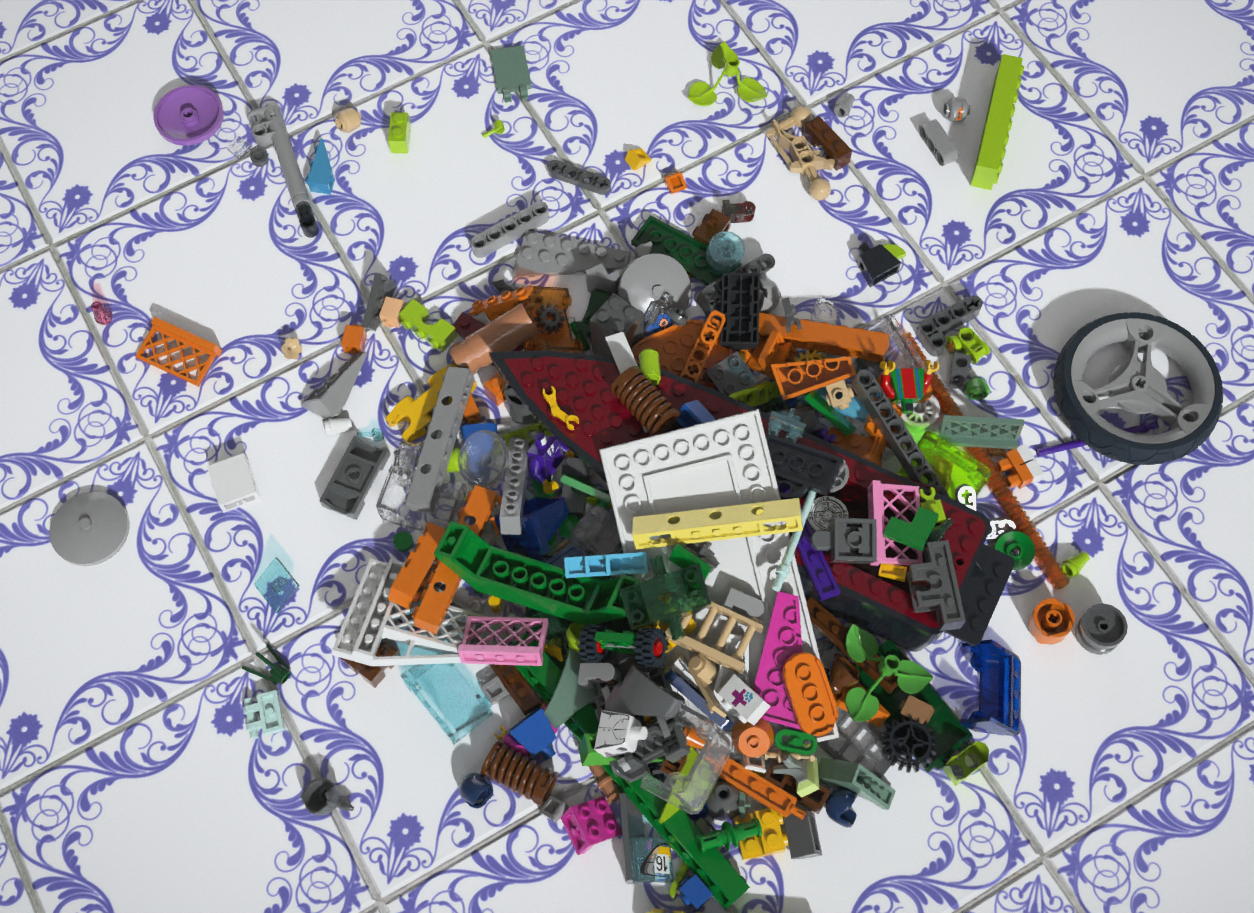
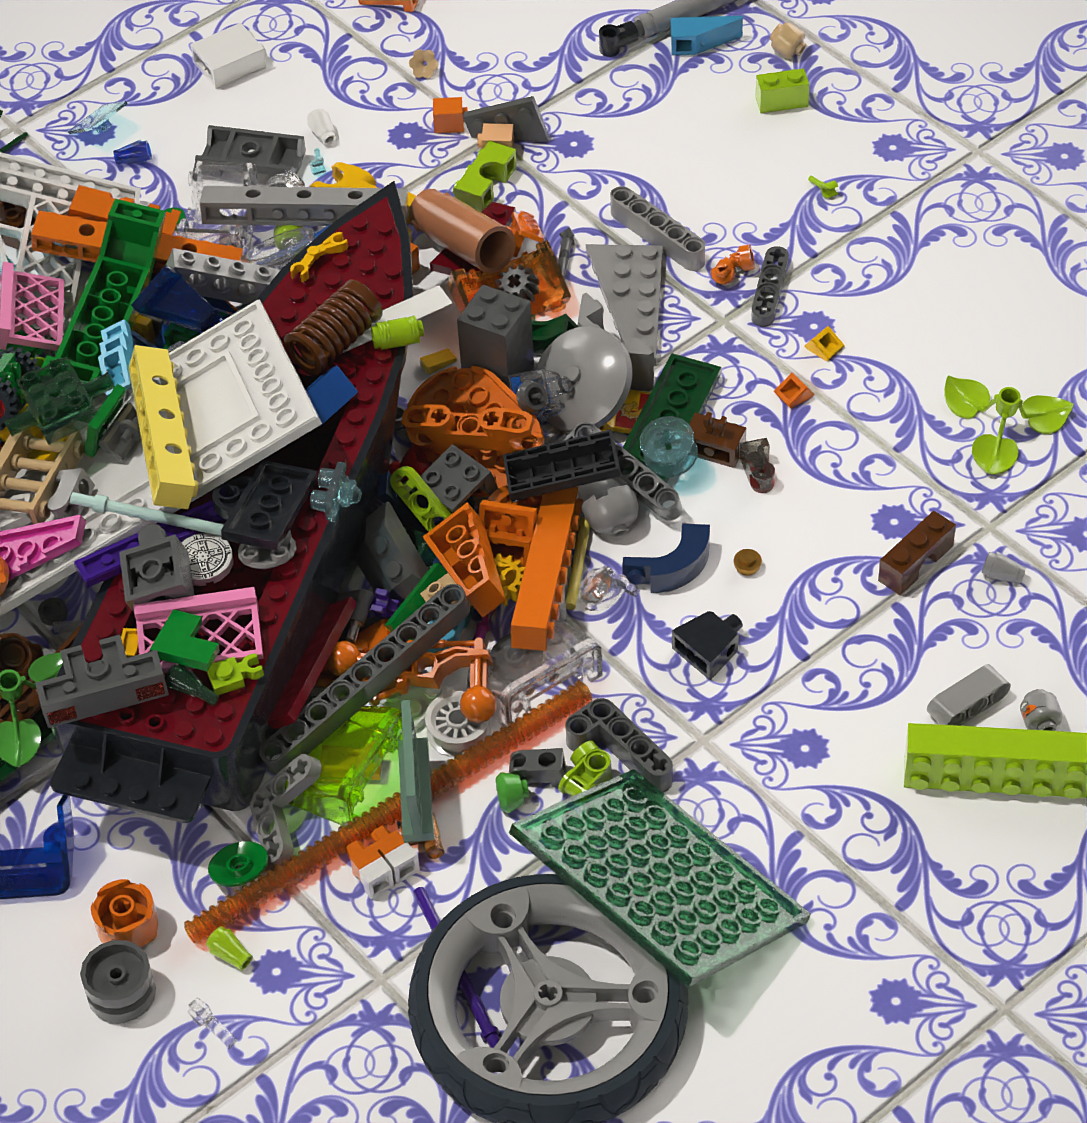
camera: 80 degrees right, 15 degrees down
light grey wedge [300,351,367,419] -> none
sand green tile [490,45,532,103] -> none
tan piece [766,106,835,201] -> none
dark grey plate [782,297,802,333] -> none
torso [880,360,939,414] -> none
lime tile [883,244,906,259] -> none
none -> clear blue cone [113,139,152,165]
none -> clear bar [187,997,237,1049]
none -> clear green plate [509,769,811,988]
none -> dark blue arch [622,524,710,593]
none -> orange arm [711,244,755,285]
none -> pearl gold plate [733,549,762,576]

